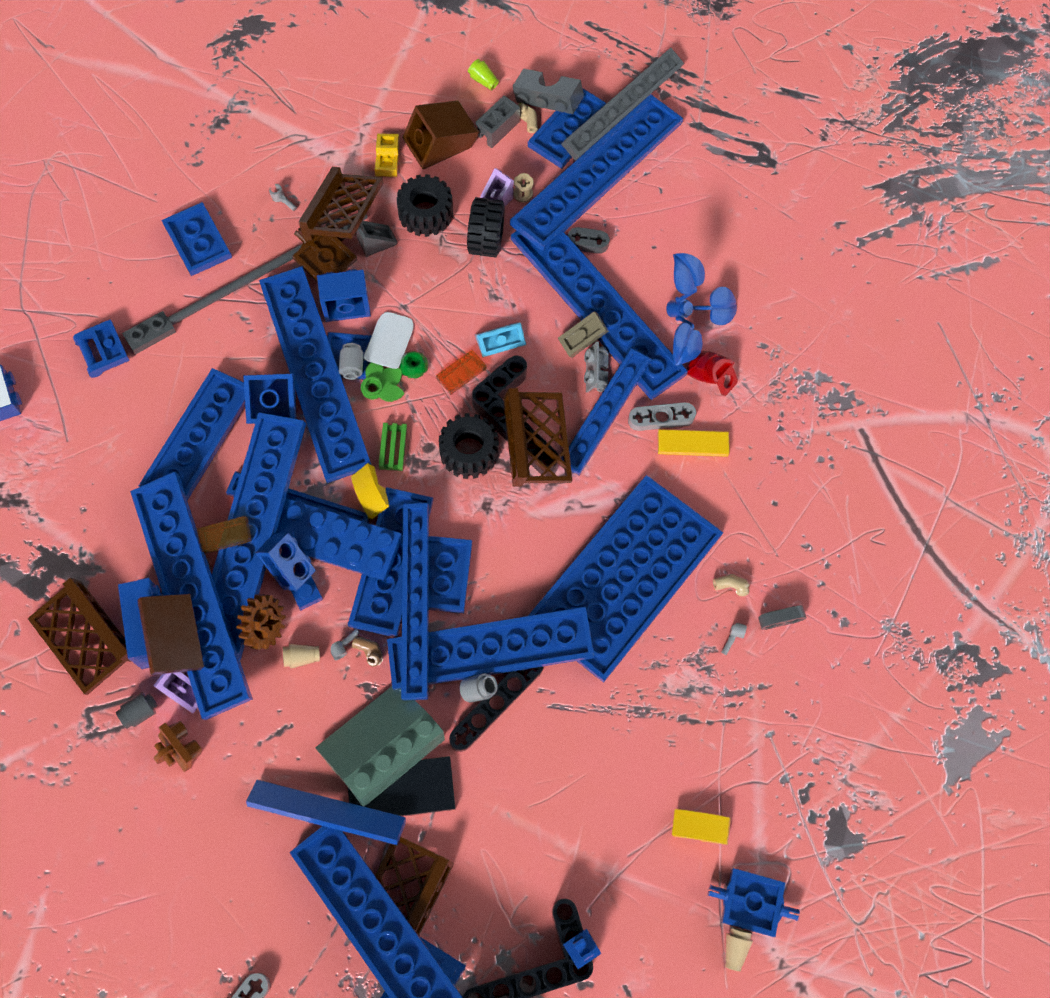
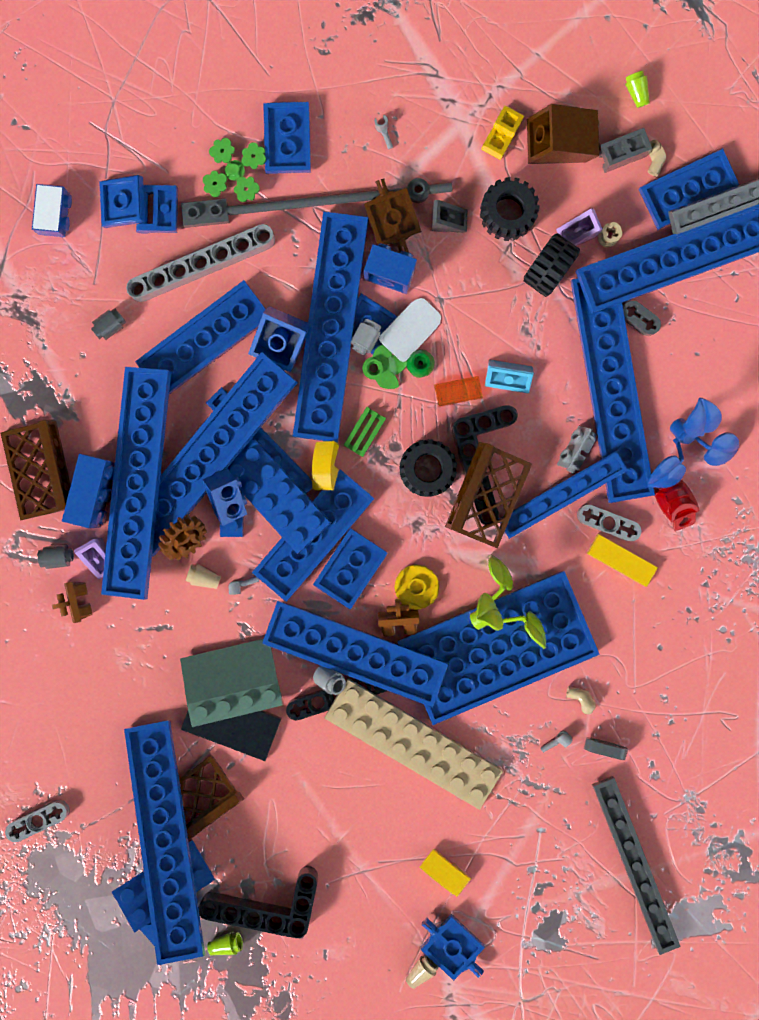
camera: 30 degrees right, 20 degrees up
reddish brown tile [137,594,204,675] -> none
clear orange tile [197,516,252,554] -> none
blue tile [246,780,406,845] -> none
reddish brown fence [298,167,384,241] -> none
medium nougat arm [352,636,383,667] -> none
blue plate [401,503,429,700] -> none
dark grey arch [513,69,584,114] -> none
dark tan plate [558,311,609,358] -> none
blue tile [563,929,602,969] -> none
none -> dark grey brick [91,308,126,340]
none -> blue tile [99,175,145,228]
none -> light grey beam [126,224,275,302]
none -> bright green plant [203,138,266,202]
none -> tan plate [325,678,503,810]
none -> dark orange hips [378,599,420,636]
none -> yellow tile [394,564,439,610]
none -> lime plant [470,555,546,649]
none -> dark grey plate [592,776,681,955]

